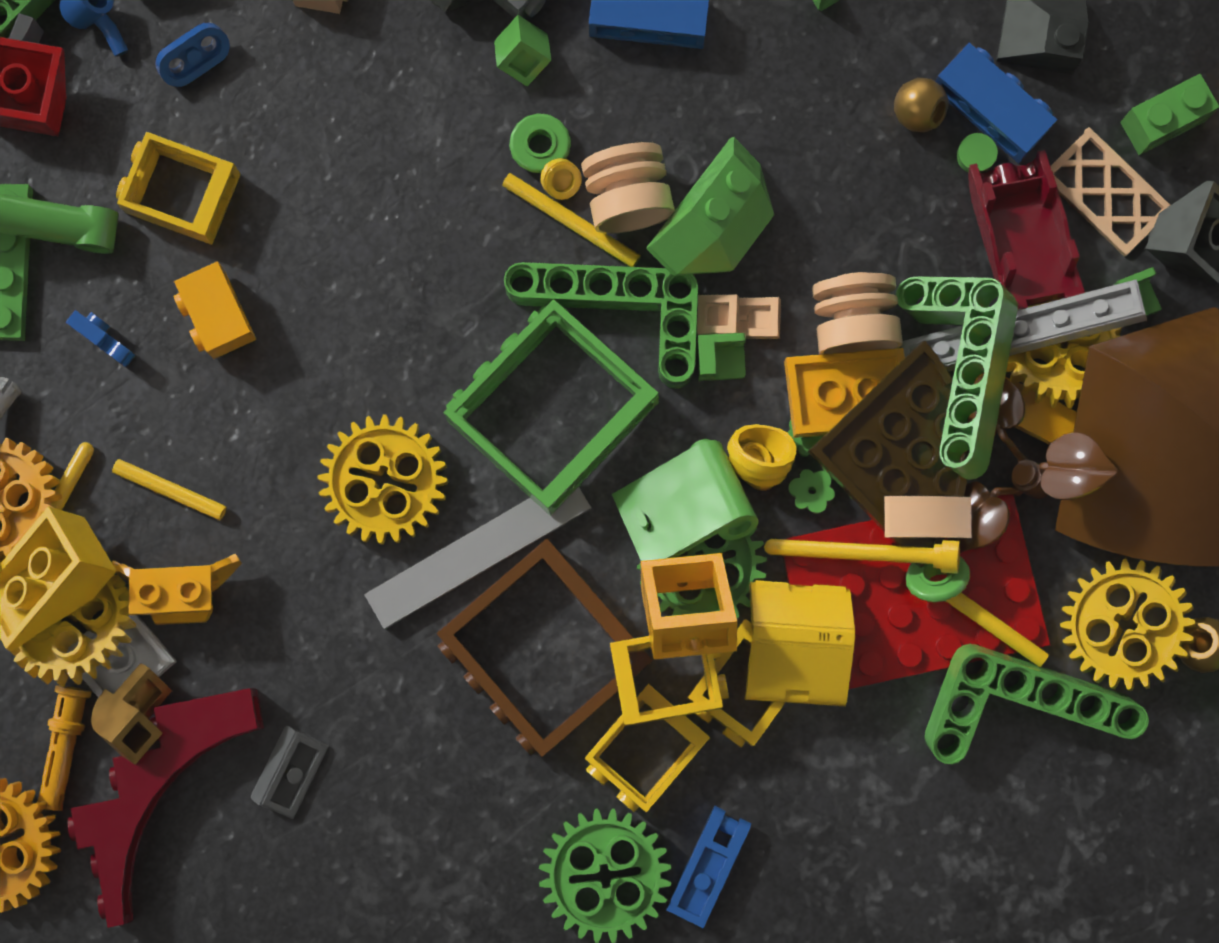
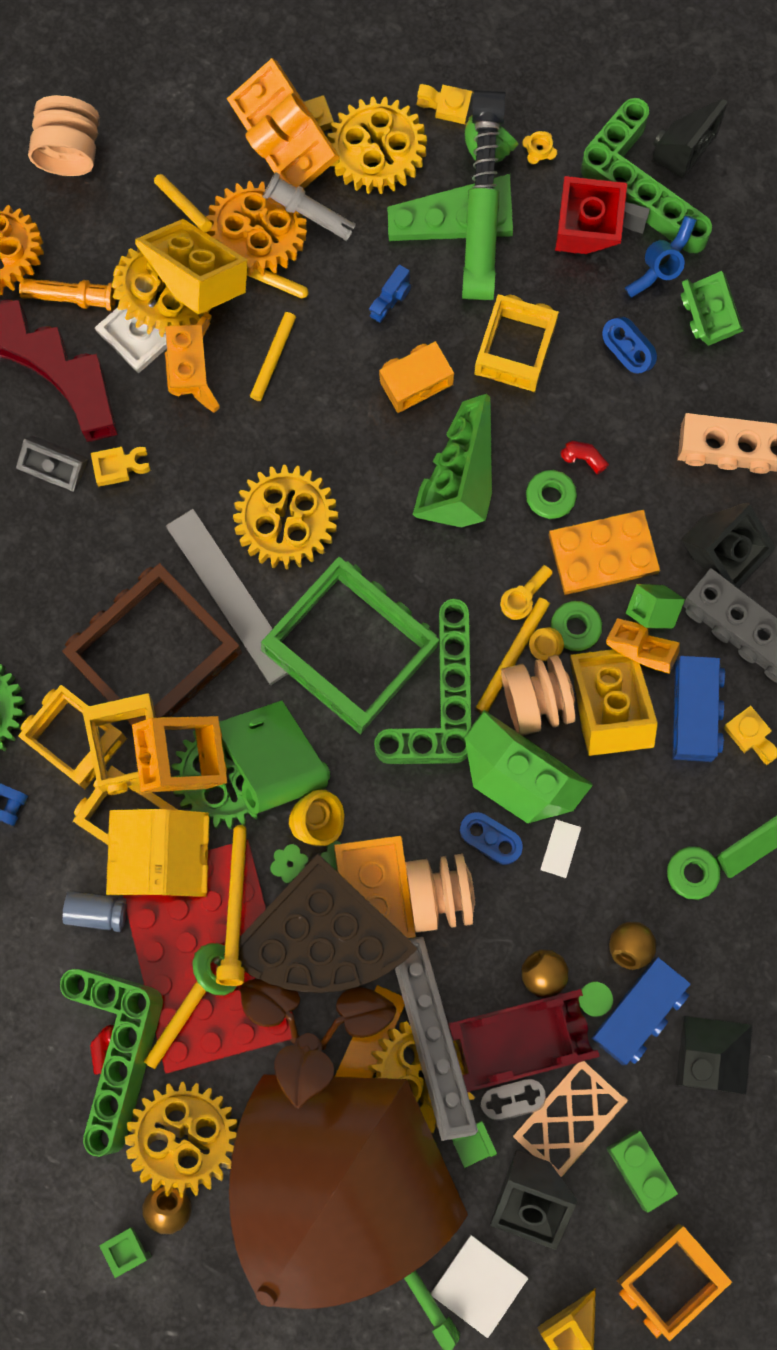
camera: 90 degrees right, 5 degrees down
pearl gold brick [91,663,172,765] -> none
bright green panel [696,333,746,381] -> none
light nougat slope [697,294,781,339] -> none
light nougat slope [885,496,972,538] -> none
bright green beam [896,277,1018,480] -> none
none -> sand blue piece [62,891,127,932]
none -> red arm [90,1025,114,1075]
none -> yellow plate [91,447,151,487]
none -> bright green wedge [413,394,492,528]
none -> blue plate [460,812,523,865]
none -> light grey beam [481,1079,546,1121]
none -> yellow plate [500,565,553,620]
none -> pearl gold piece [522,950,569,997]
none -> bright green piece [526,470,577,519]
none -> white sticker [541,819,581,878]
none -> light orange plate [549,510,660,595]
none -> red arm [561,440,609,475]
none -> yellow slope [570,649,658,756]
none -> light orange slope [606,618,680,673]
none -> bright green piece [667,846,720,900]

